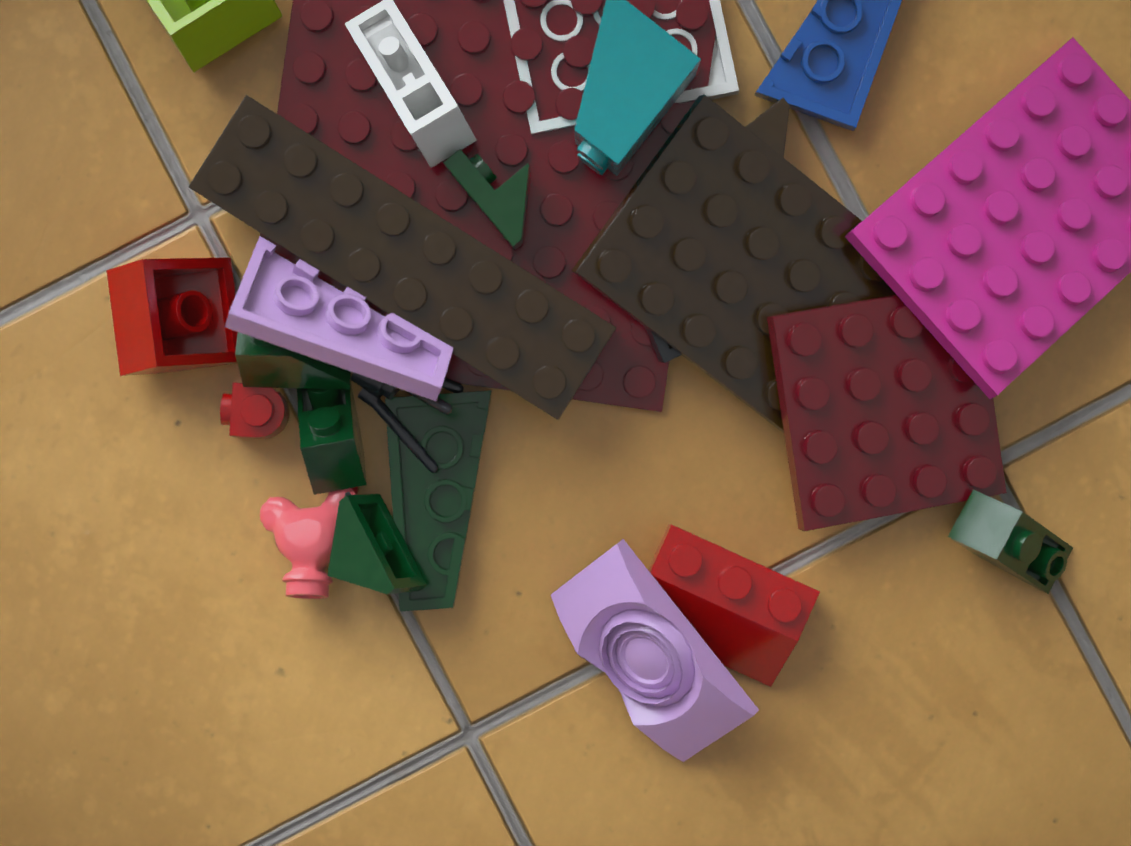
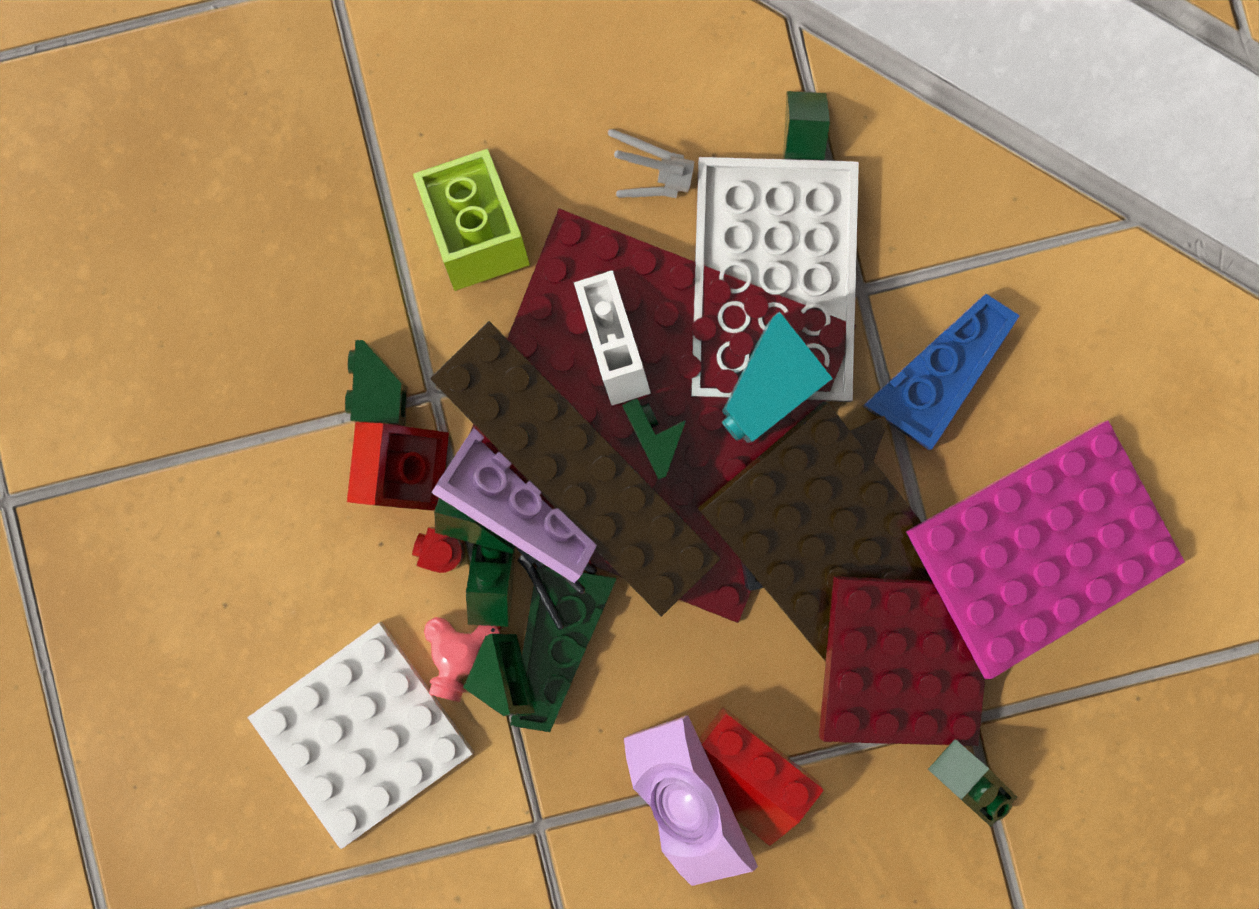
camera: 15 degrees right, 0 degrees up
none -> white plate [247,621,474,849]
none -> dark green slope [345,340,408,426]

